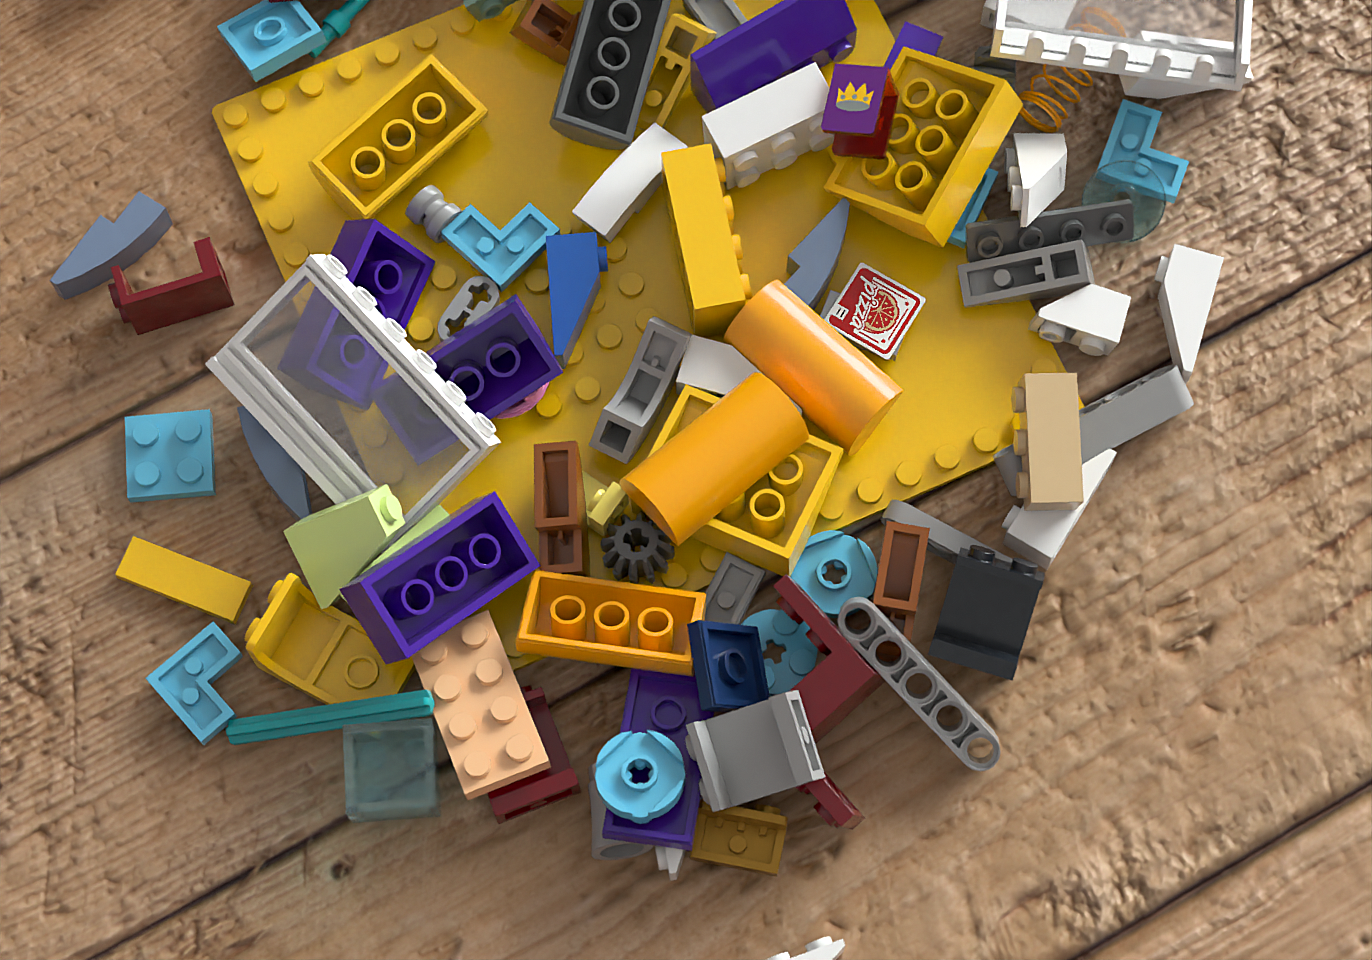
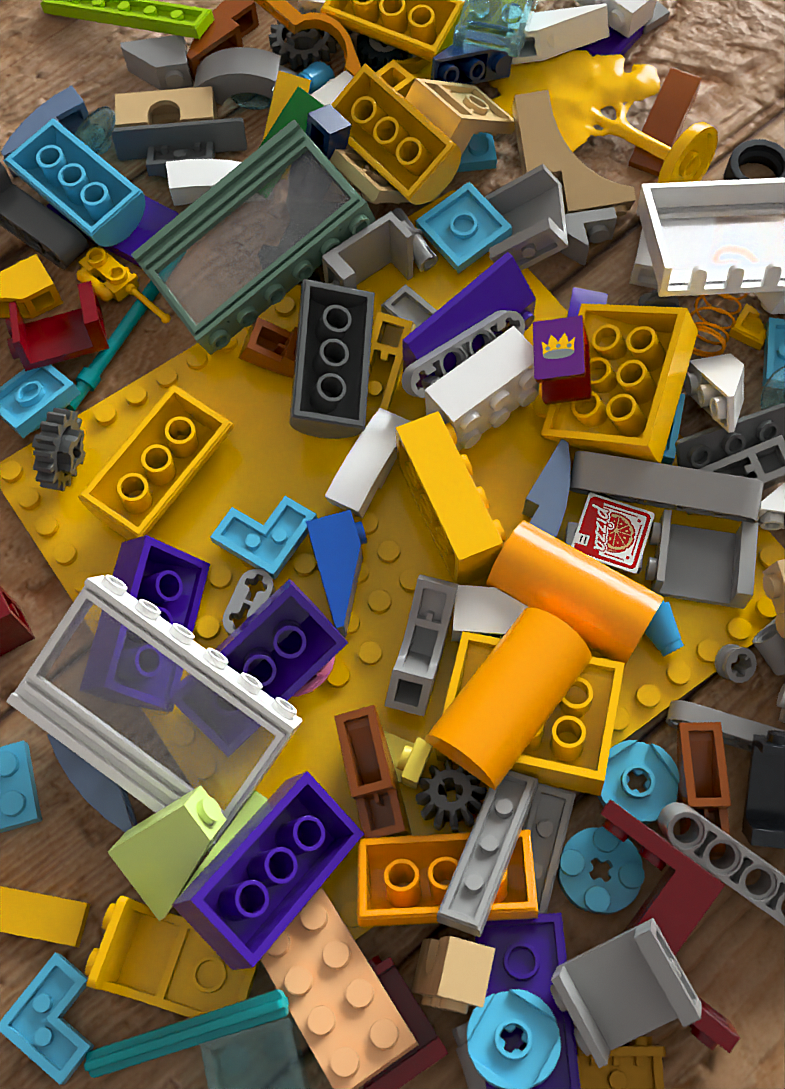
camera: 10 degrees left, 5 degrees down
light grey wheel [405,185,462,244] -> none
dark blue tile [687,620,770,713] -> none
none -> dark grey gear [32,408,85,491]
none -> light grey beam [401,310,525,398]
none -> tan arch [411,936,495,1014]
none -> light grey tile [437,770,538,937]
none -> light grey beam [569,451,764,522]
none -> light grey panel [645,509,759,609]
none -> dark azure cone [645,595,684,657]
none -> light grey bush [714,644,757,683]
none -> yellow tile [729,303,766,351]

